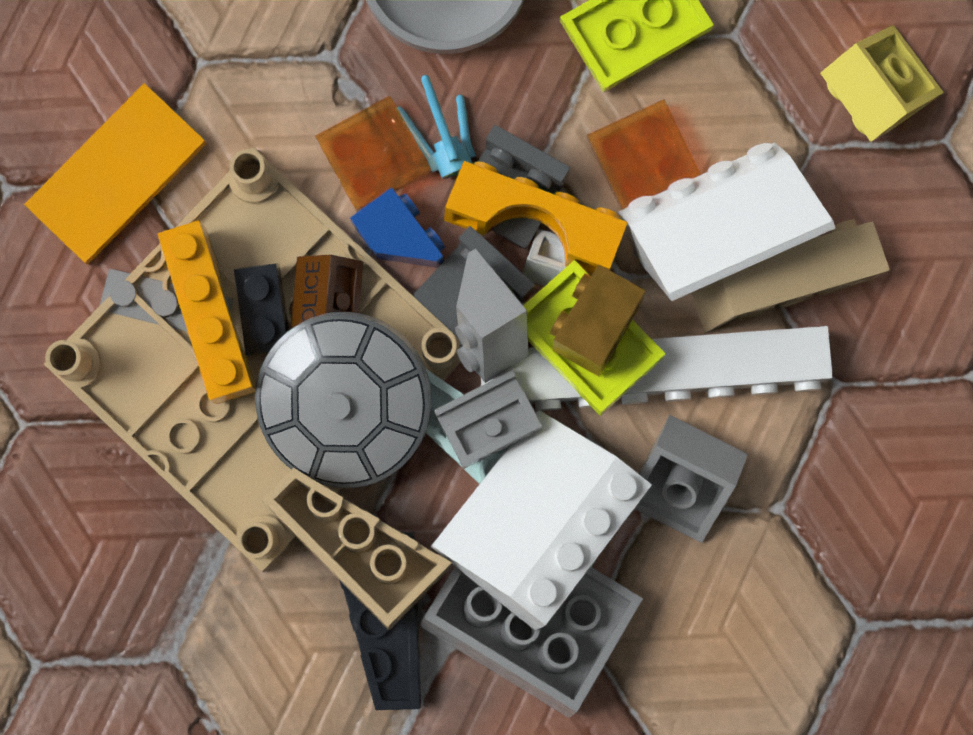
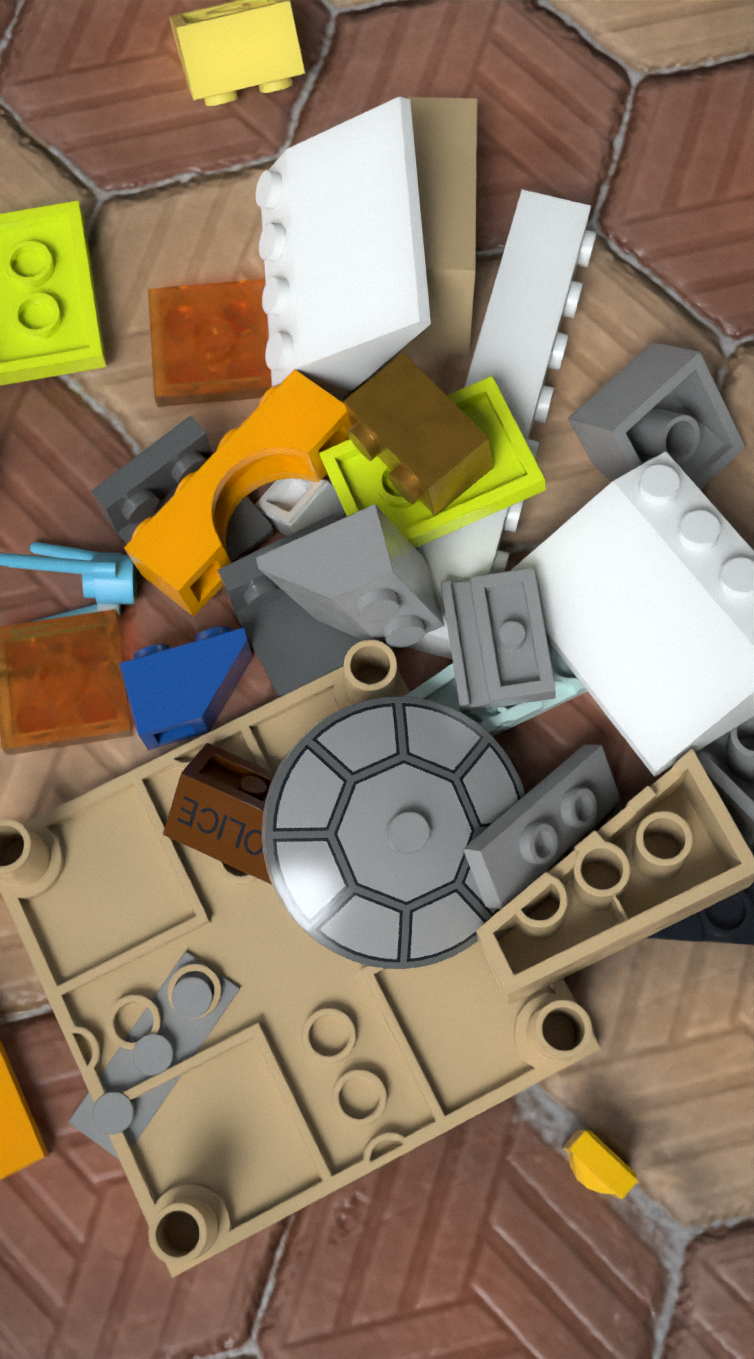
camera: 70 degrees left, 10 degrees down
light orange arch [157,220,256,405] -> none
black plate [234,263,289,355] -> none
none -> light grey plate [463,744,621,909]
none -> yellow tile [562,1130,638,1200]

